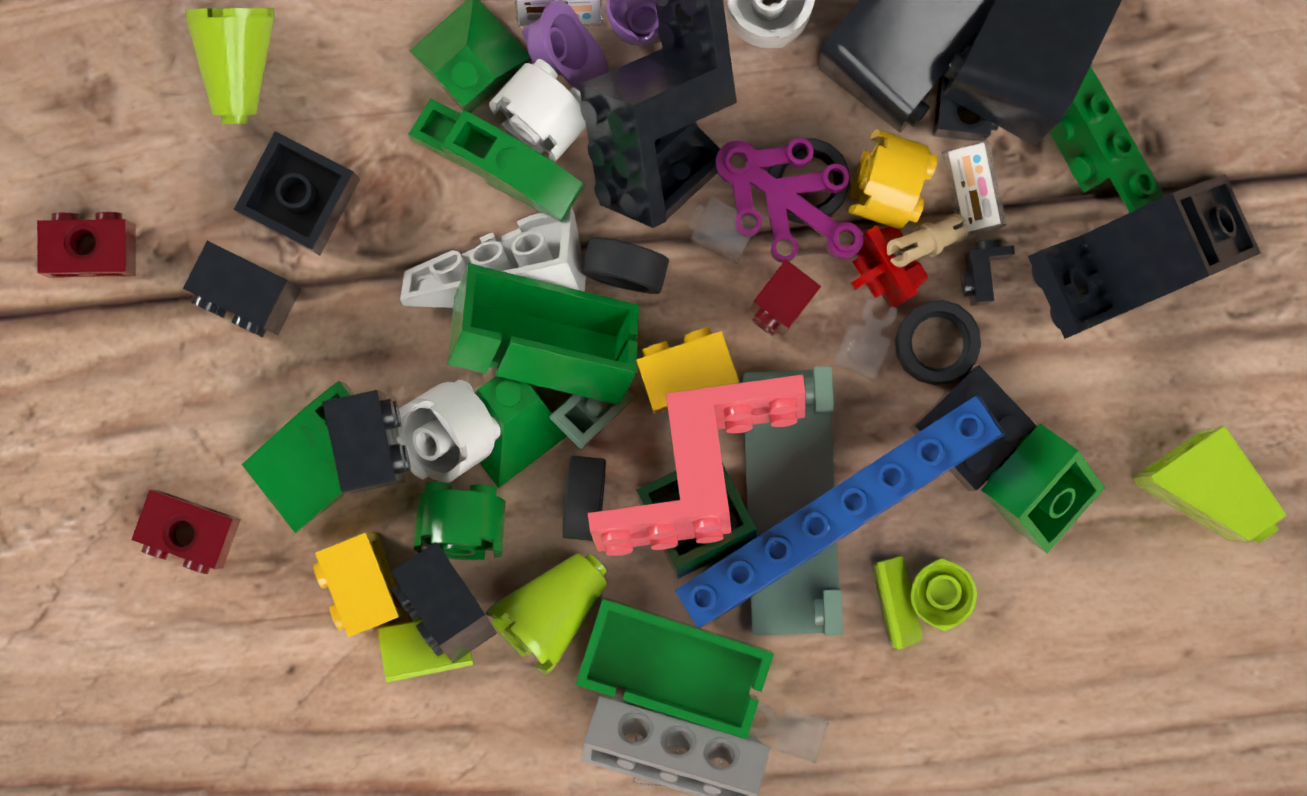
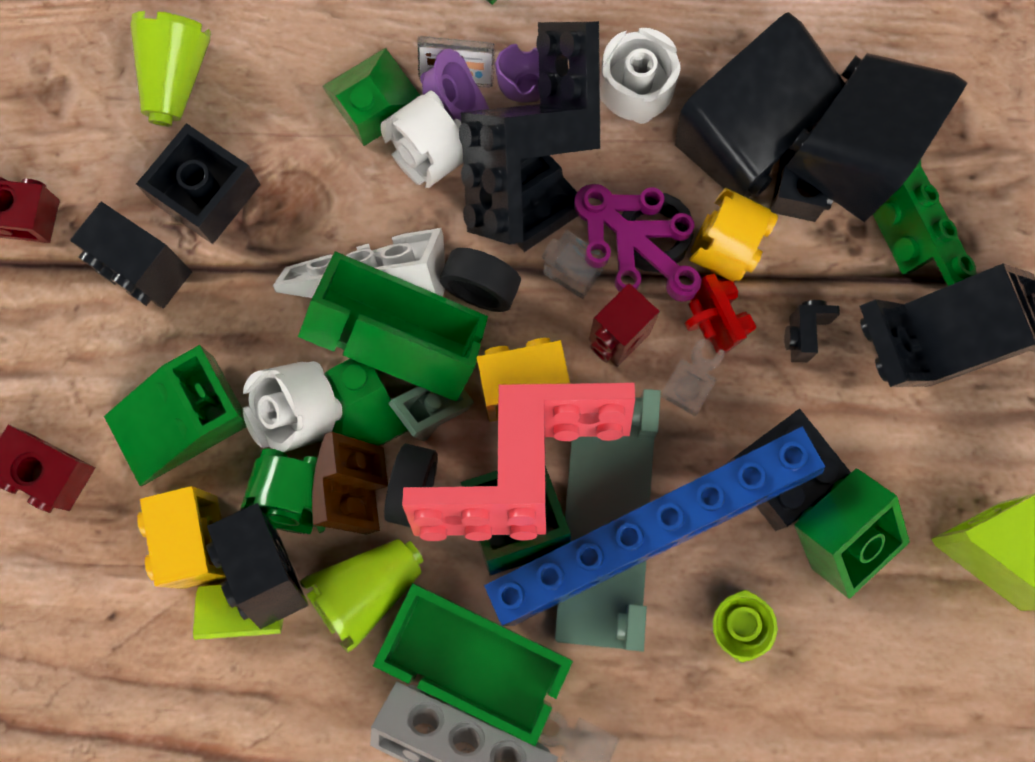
camera: 10 degrees right, 10 degrees down
black brick [322,390,411,493] -> none
green slope [408,98,584,222] -> none
lime slope [871,556,923,650] -> none
tan pin [887,213,968,267] -> none
black tyre [895,300,981,385] -> none
slope [942,140,1006,235] -> none
none -> reddish brown slope [312,432,388,535]

